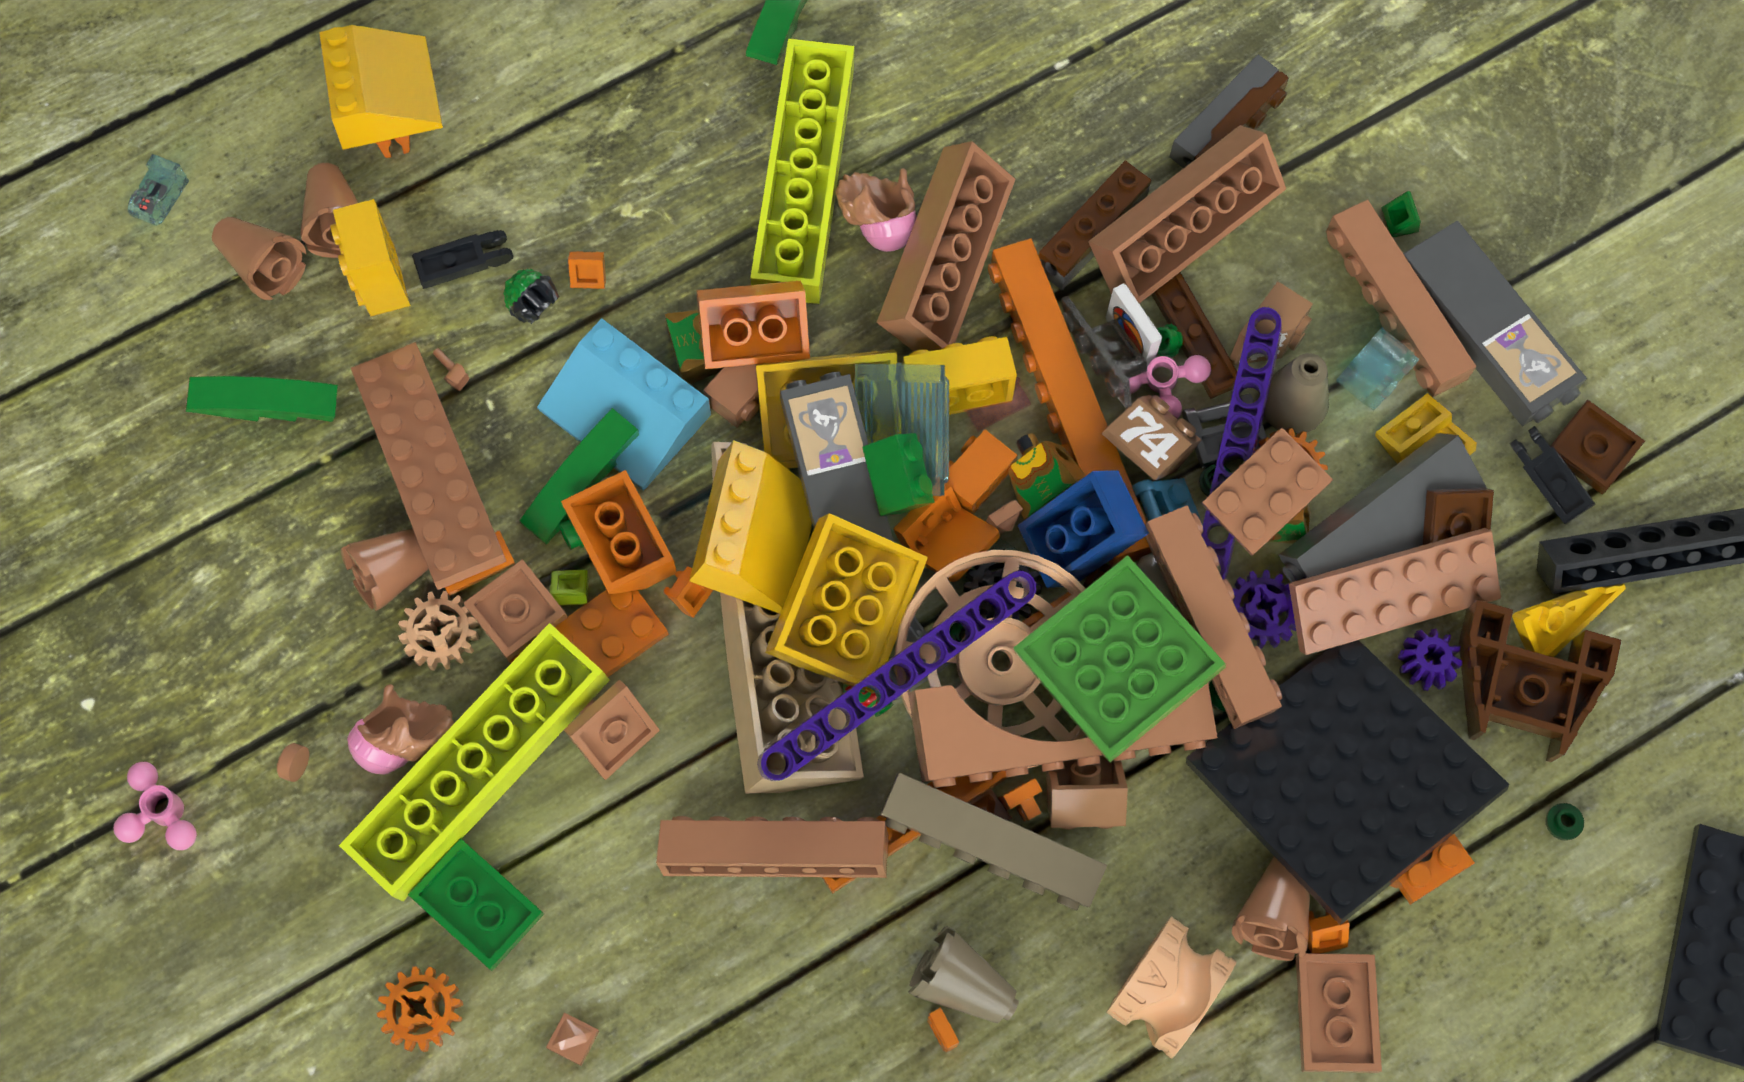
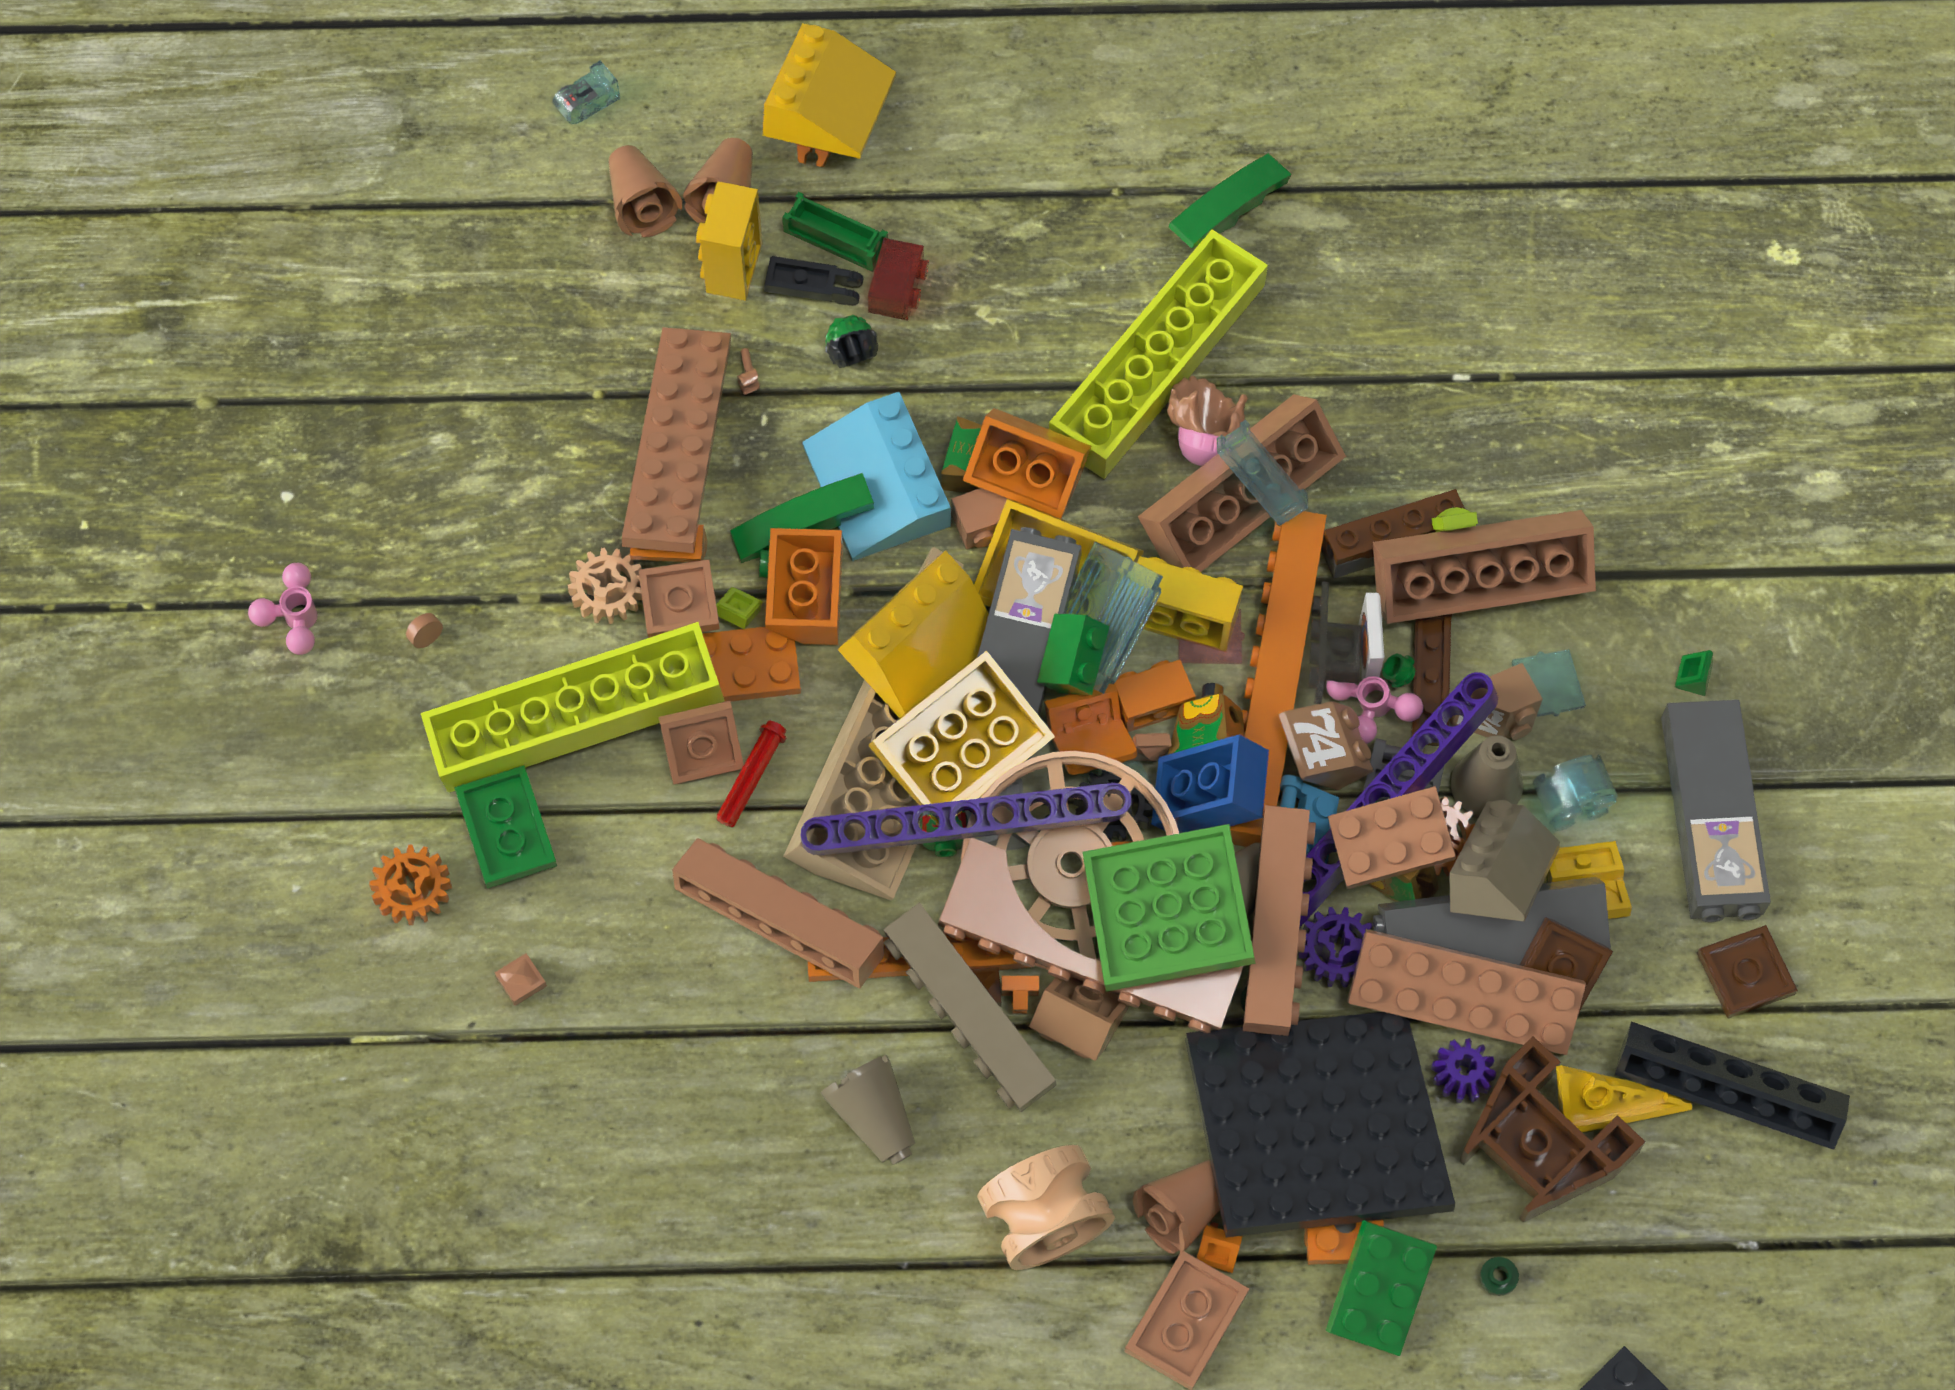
camera: 30 degrees right, 5 degrees down
green slope [186,376,338,422] -> none
nougat cone [341,528,429,611] -> none
nougat hair [347,684,455,775] -> none
orange tile [568,251,606,289] -> none
orange tile [663,566,713,618] -> none
orange tile [927,1007,959,1052] -> none
piece [1169,54,1289,168] -> none
nougat brick [1326,200,1476,397] -> none
black hinge [1510,426,1596,525] -> none
none -> red axle [717,720,787,828]
none -> green container [782,192,889,272]
none -> clear red brick [868,238,929,321]
none -> clear light blue container [1216,420,1309,526]
none -> green plate [1325,1220,1437,1356]
none -> lime tile [1432,507,1478,532]
none -> dark tan slope [1450,800,1560,921]
none -> clear light blue piece [1511,649,1586,717]

